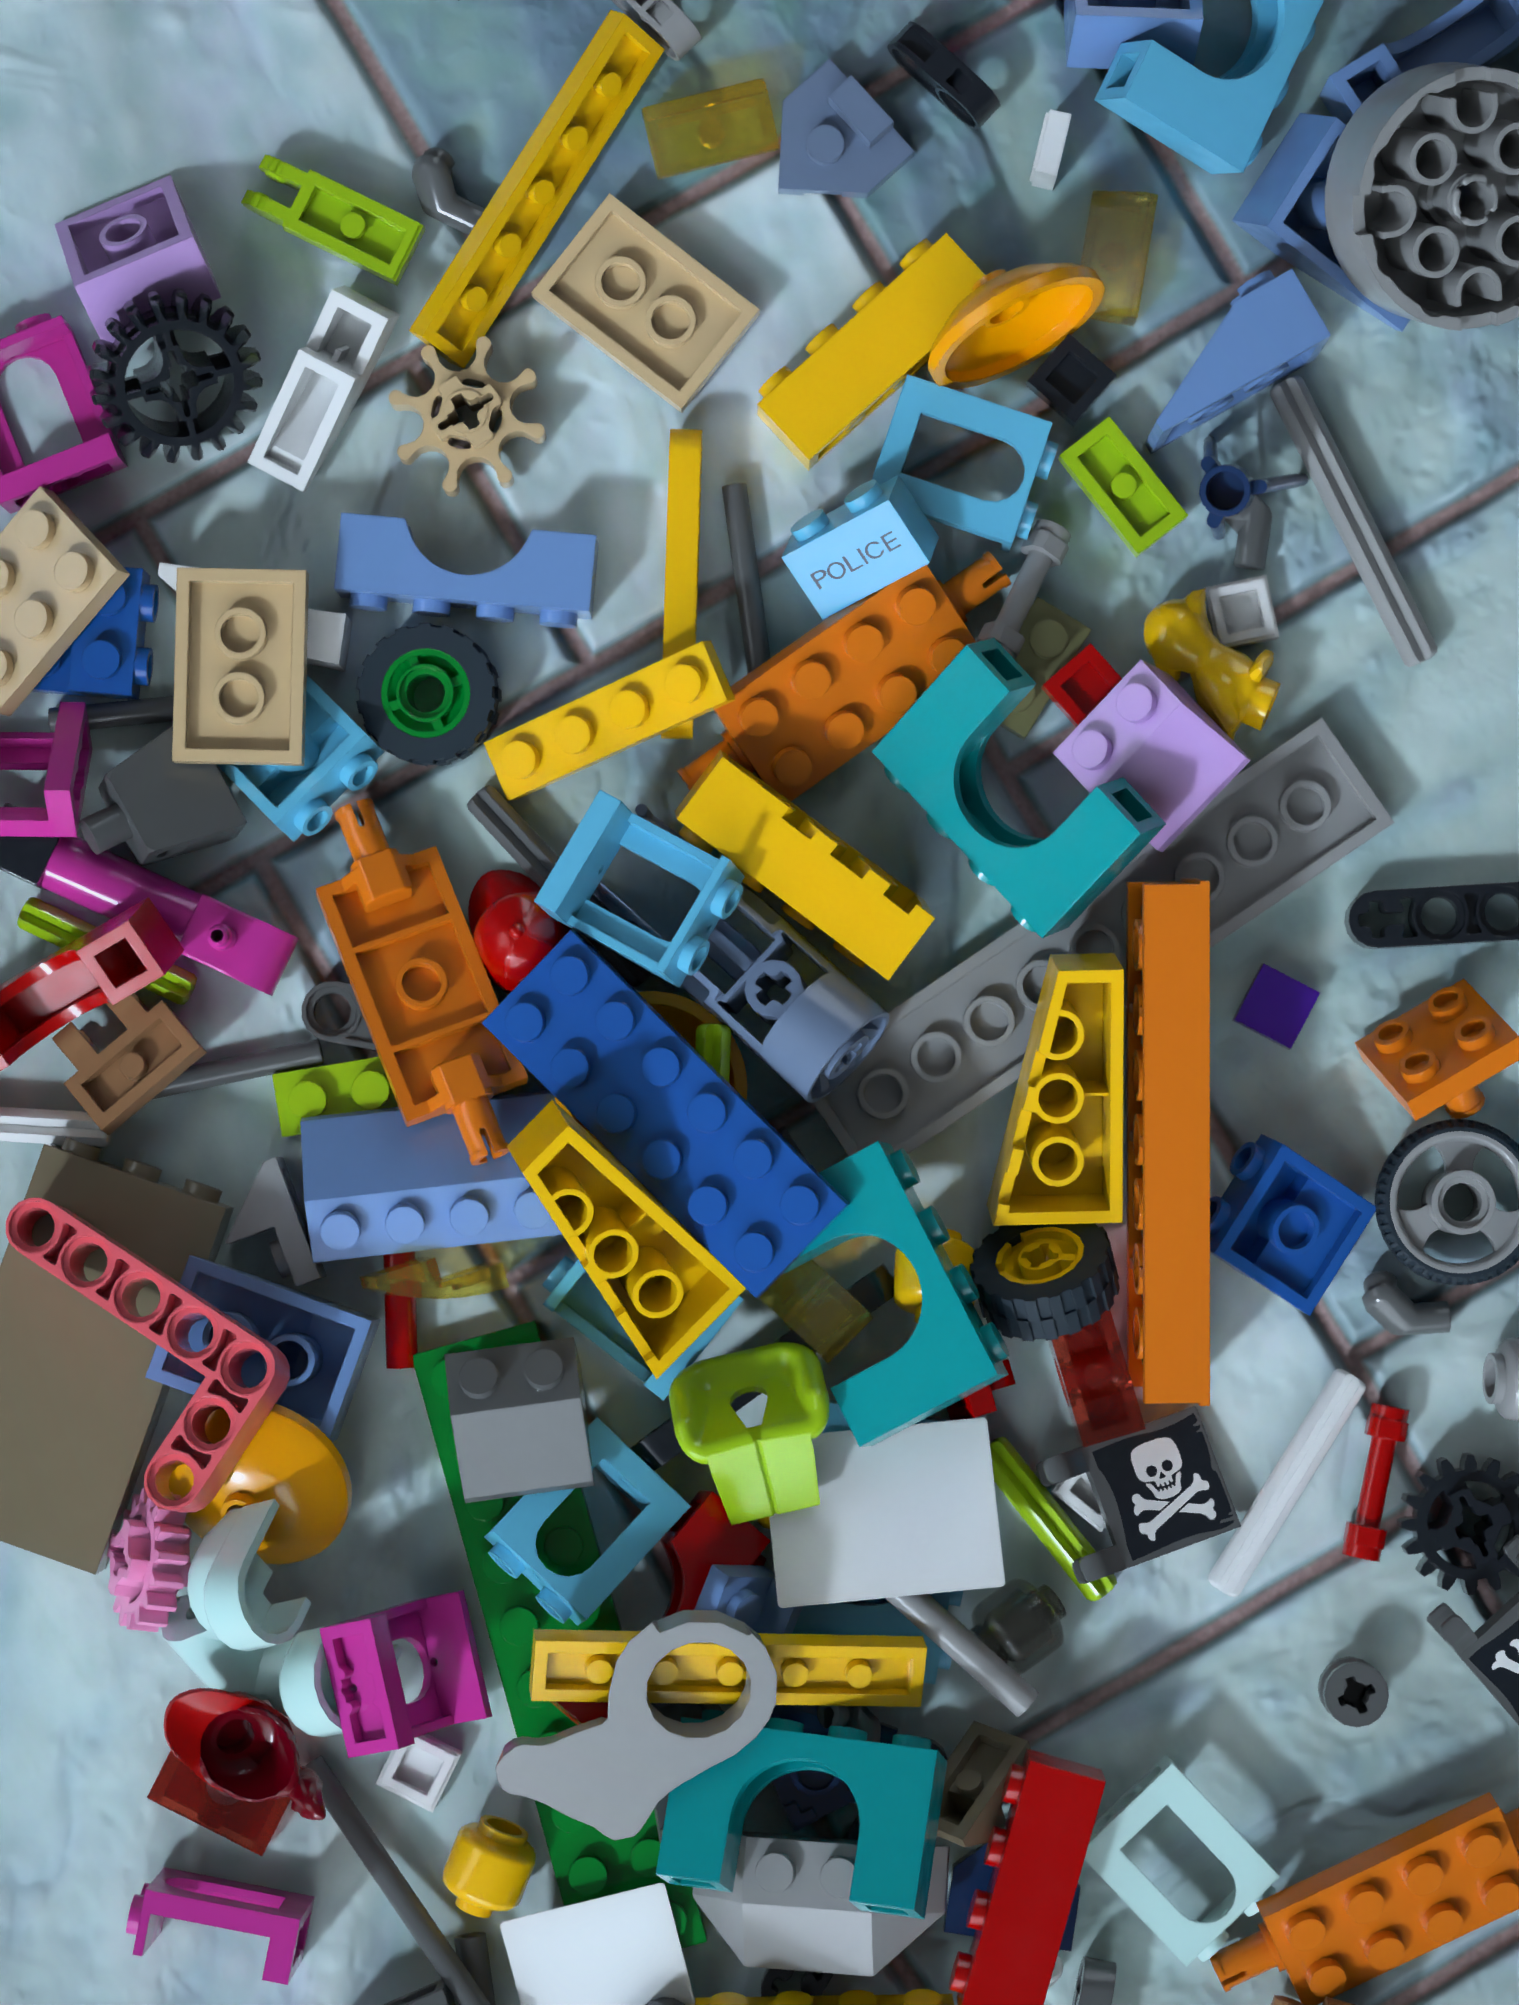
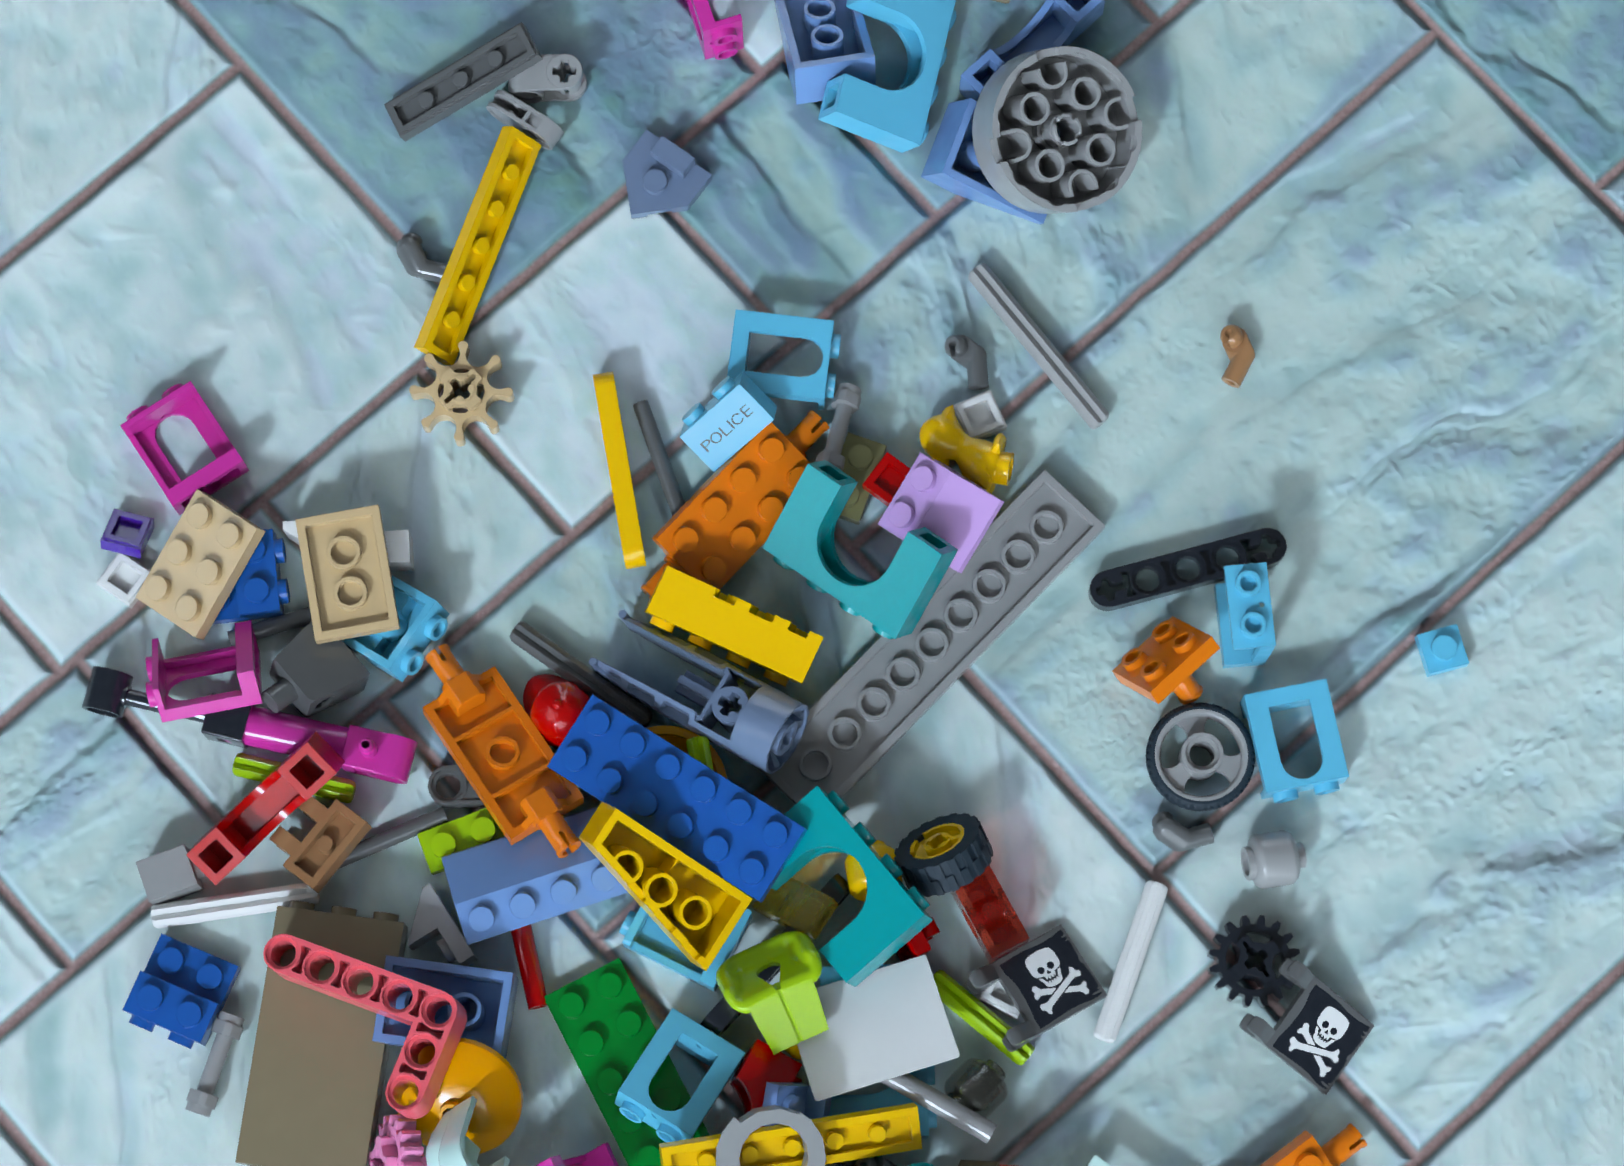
camera: 15 degrees left, 10 degrees down
lavender slope [55,175,221,343] -> none
black gear [87,289,263,463] -> none
lime hinge [241,154,425,286] -> none
white slope [247,285,400,492] -> none
medium blue arch [334,512,599,628] -> none
black wheel [356,623,502,767] -> none
clear yellow slope [359,1257,509,1299] -> none
slope [444,1337,595,1503] -> none
yellow plate [484,640,736,801] -> none
tan plate [531,193,760,413] -> none
medium azure panel [534,790,745,988] -> none
clear yellow slope [641,78,780,180] -> none
yellow brick [757,233,985,471] -> none
black piece [887,21,1001,130] -> none
light orange dish [928,262,1105,389] -> none
yellow wedge [986,953,1124,1226] -> none
black plate [1026,334,1117,427] -> none
white tile [1029,109,1072,191] -> none
lime plate [1058,416,1188,558] -> none
clear yellow slope [1080,191,1158,327] -> none
orange tile [1126,878,1210,1406] -> none
medium blue slope [1144,269,1331,454] -> none
dark blue plant [1199,436,1309,540] -> none
blue plate [1210,1134,1376,1316] -> none
dark purple tile [1232,963,1320,1050] -> none
dark grey wheel [1318,1656,1389,1728] -> none
red bar [1342,1402,1410,1562] -> none

